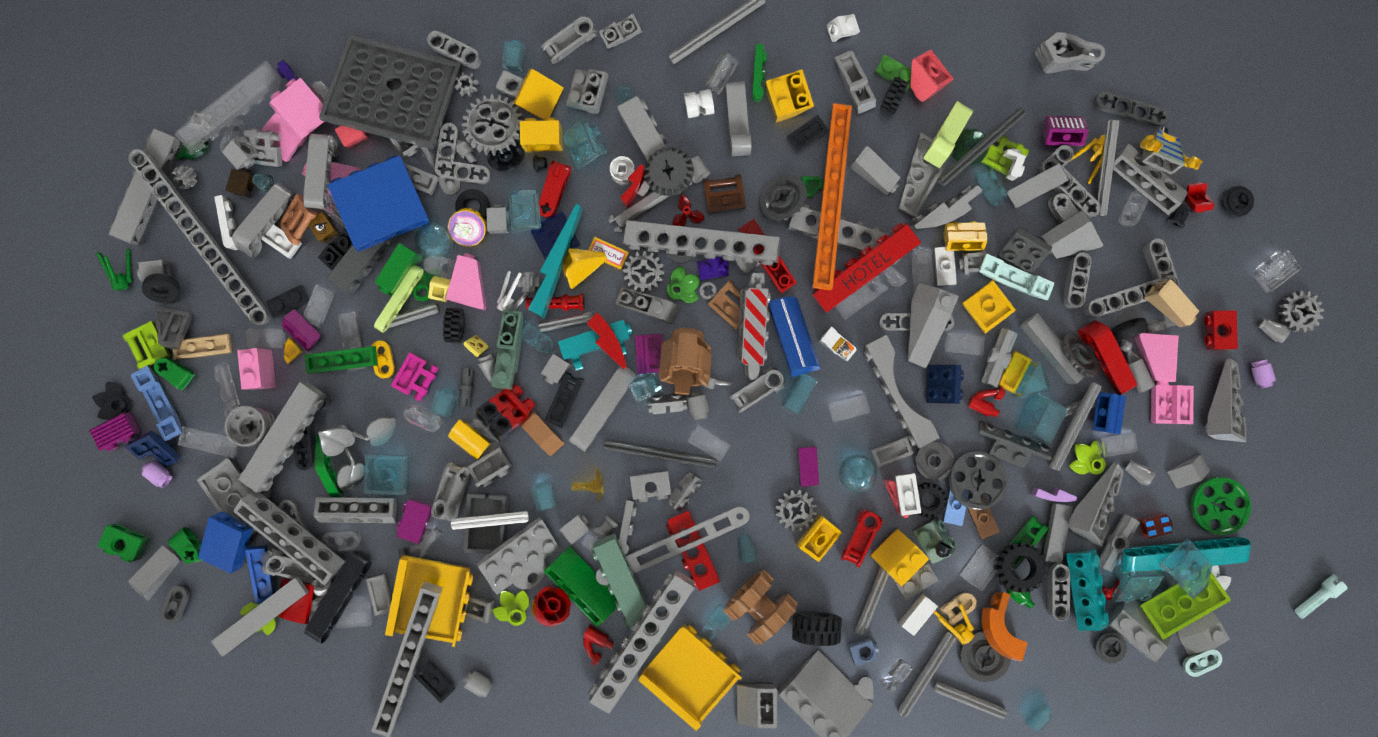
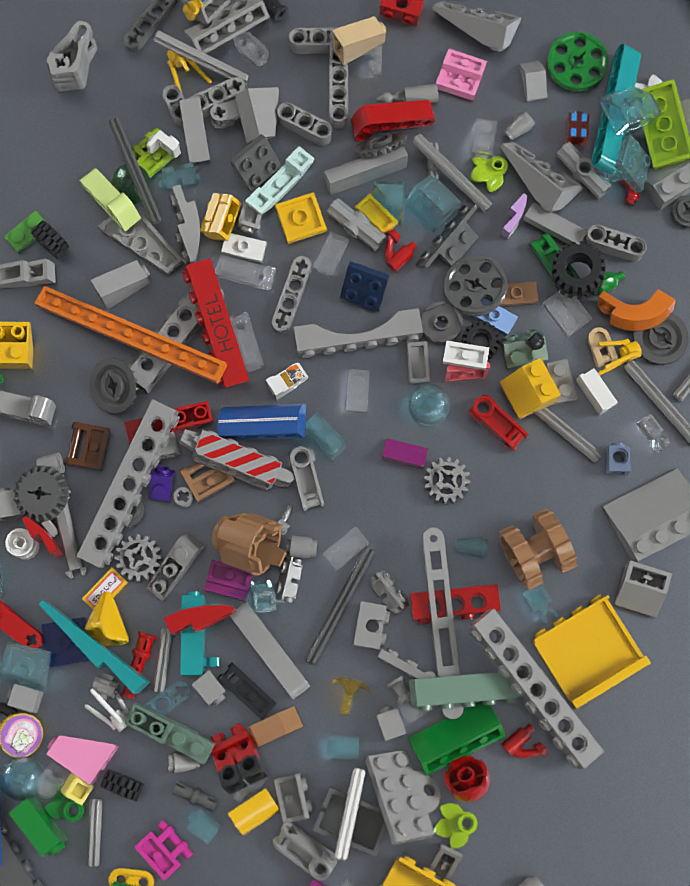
camera: 75 degrees left, 10 degrees down
yellowish green beam [374,265,424,333] -> none
clear plate [403,405,442,432] -> none
light yellow slope [463,335,489,357] -> none
bright green plate [666,266,701,303] -> none
red plant [672,195,705,226] -> none
black plate [786,115,829,153] -> none
black tyre [792,611,842,646] -> none
yellow slope [795,514,842,562] -> none
green tile [801,176,824,199] -> none
light grey tile [853,676,874,699] -> none
clear plate [880,266,907,287] -> none
light grey wedge [908,283,959,368] -> none
coral slope [911,50,954,102] -> none
magenta brick [1042,116,1088,146] -> none
teal brick [1066,549,1109,631] -> none
blue brick [1092,392,1126,434] -> none
black tyre [1111,318,1148,340] -> none
bright pink slope [1133,333,1179,386] -> none

